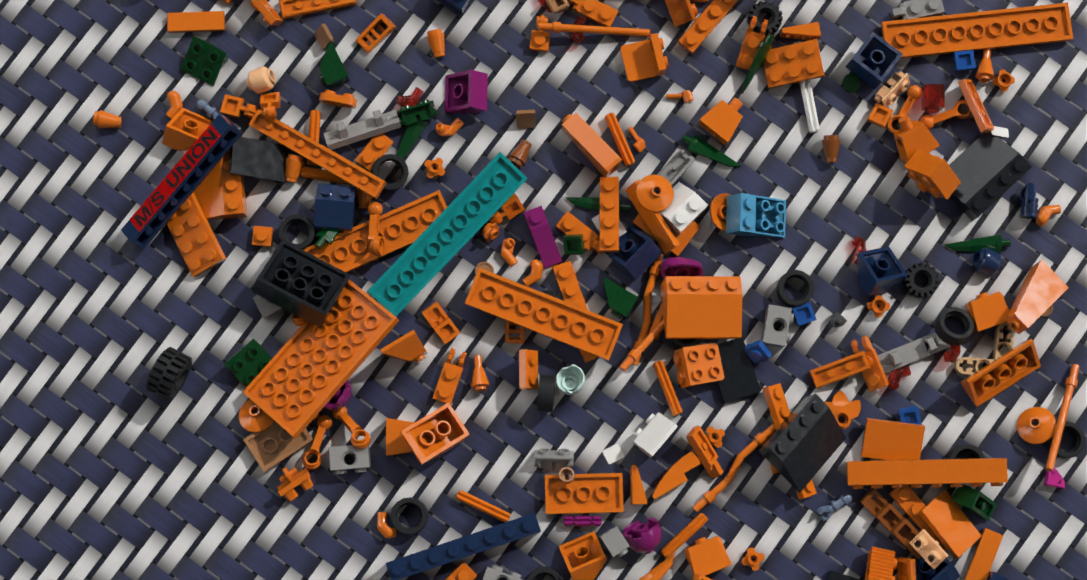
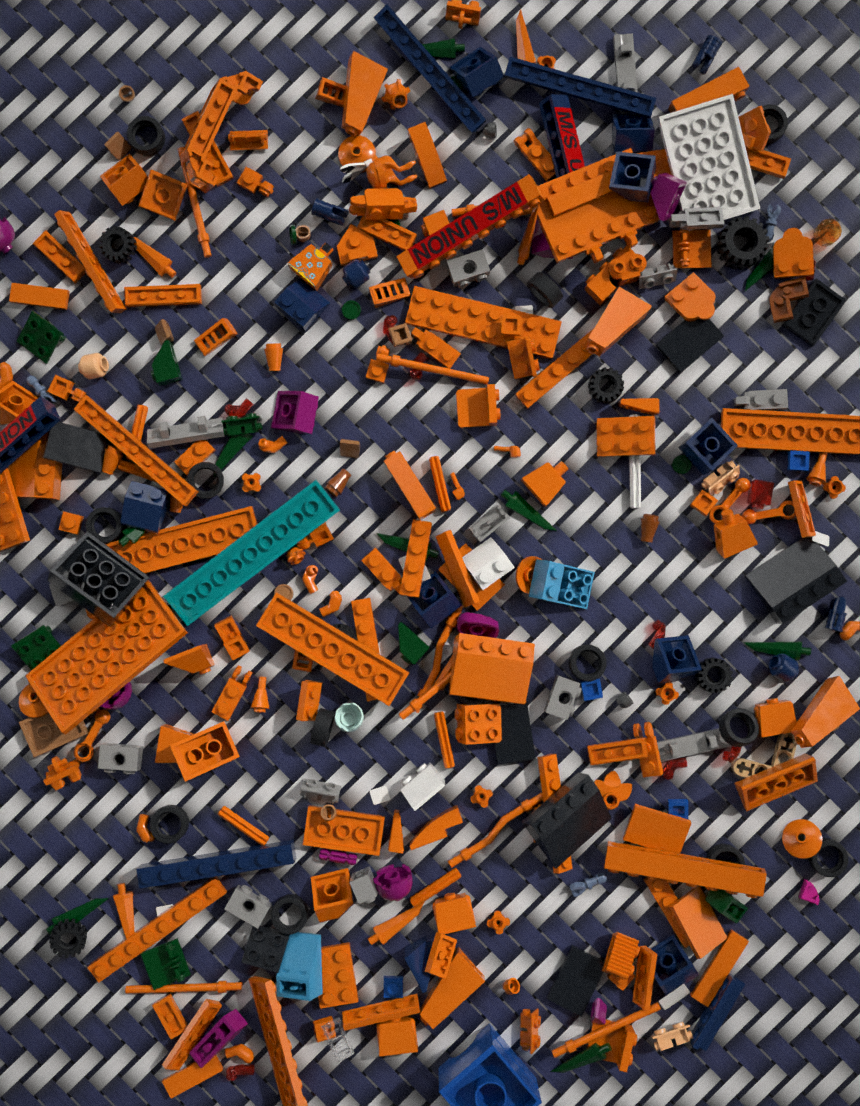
camera: 15 degrees right, 5 degrees up
orange plate [260,92,281,120] -> none
orange plate [319,90,357,108] -> none
orange piece [332,406,371,449] -> none
orange piece [367,202,385,256] -> none
magenta slope [524,206,562,269] -> none
dark green tile [563,234,585,255] -> none
orange dish [636,175,674,212] -> none
orange hinge [686,425,724,478] -> none
orange hinge [736,16,768,70] -> none
dark green bar [742,33,775,94] -> none
blue plate [744,340,772,364] -> none
dark orange slope [859,488,921,559] -> none
orange brick [904,149,961,199] -> none
light nougat hips [909,529,949,569] -> none
orange bar [1045,364,1080,471] -> none

